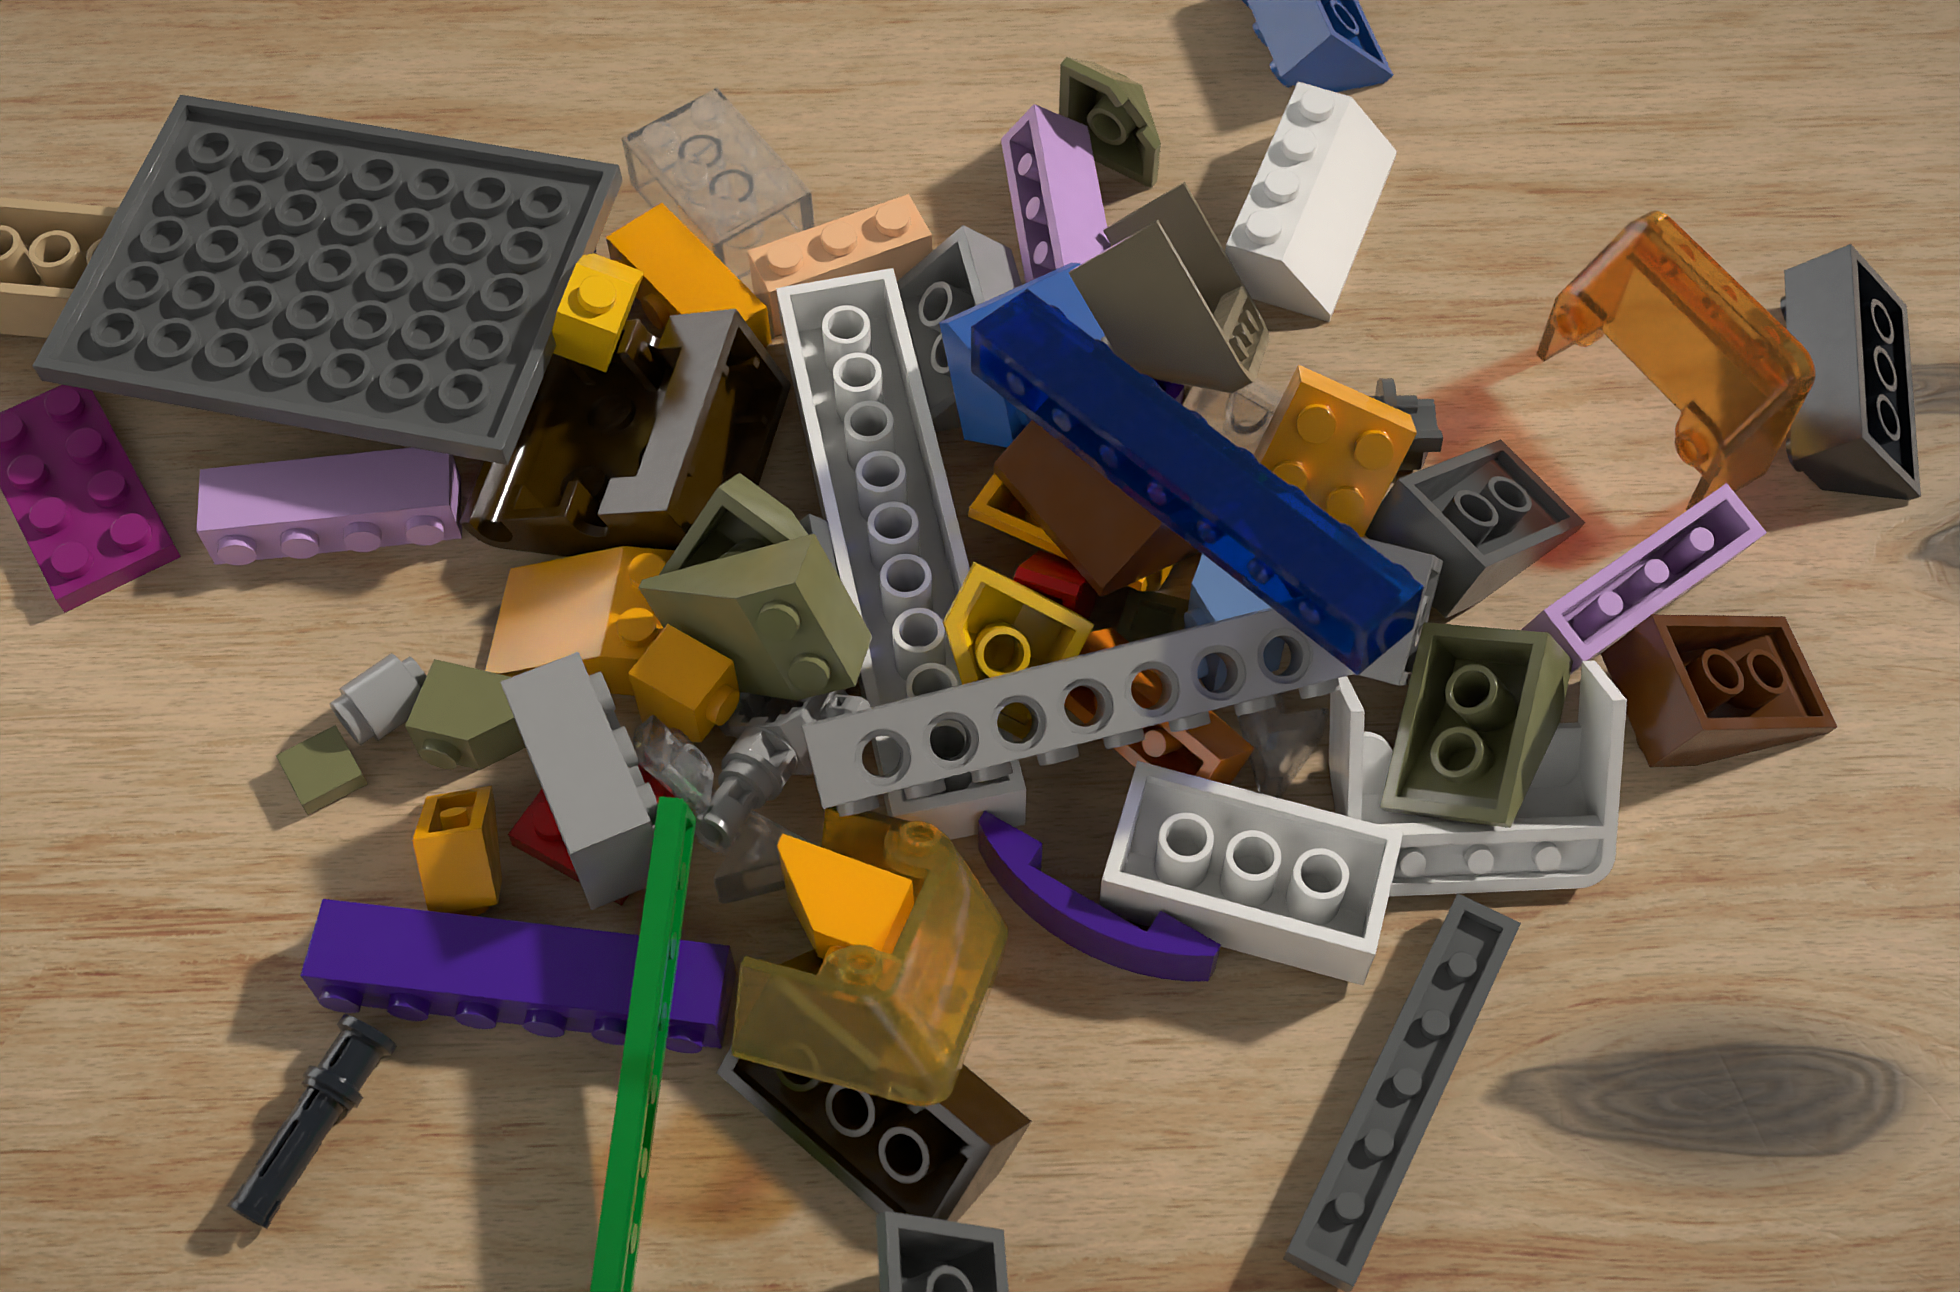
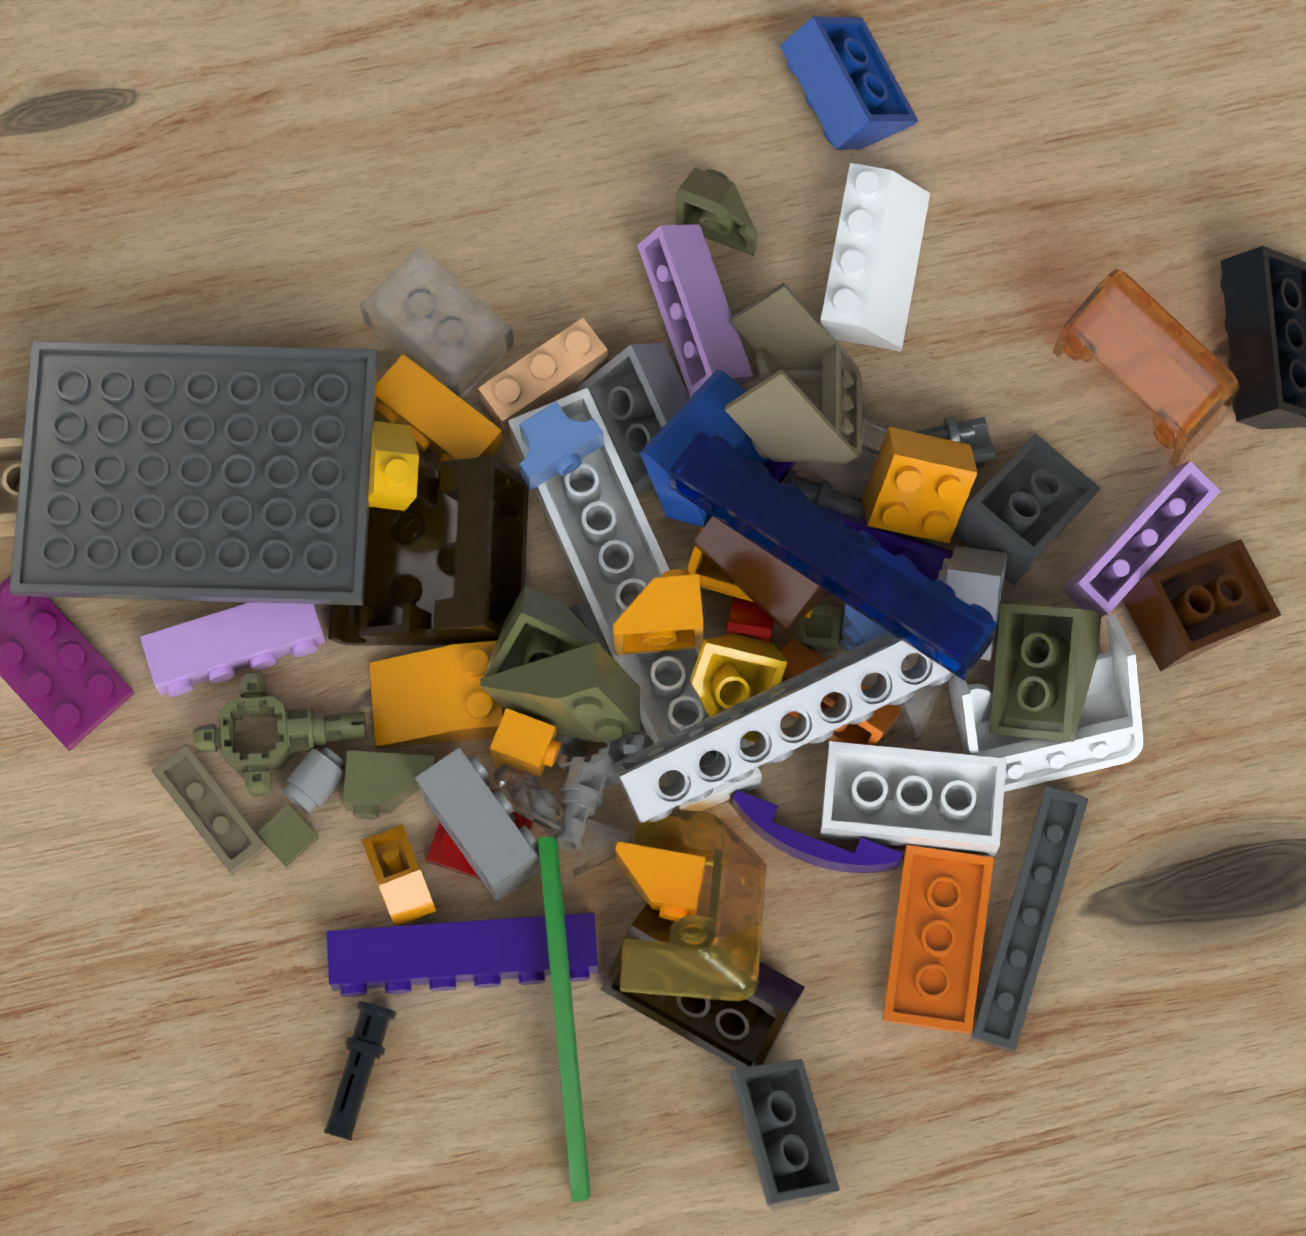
camera: 10 degrees left, 15 degrees up
none -> dark tan plate [151,744,267,875]
none -> olive piece [193,673,367,797]
none -> medium blue brick [519,402,604,490]
none -> light orange slope [613,569,704,655]
none -> orange plate [882,845,994,1035]

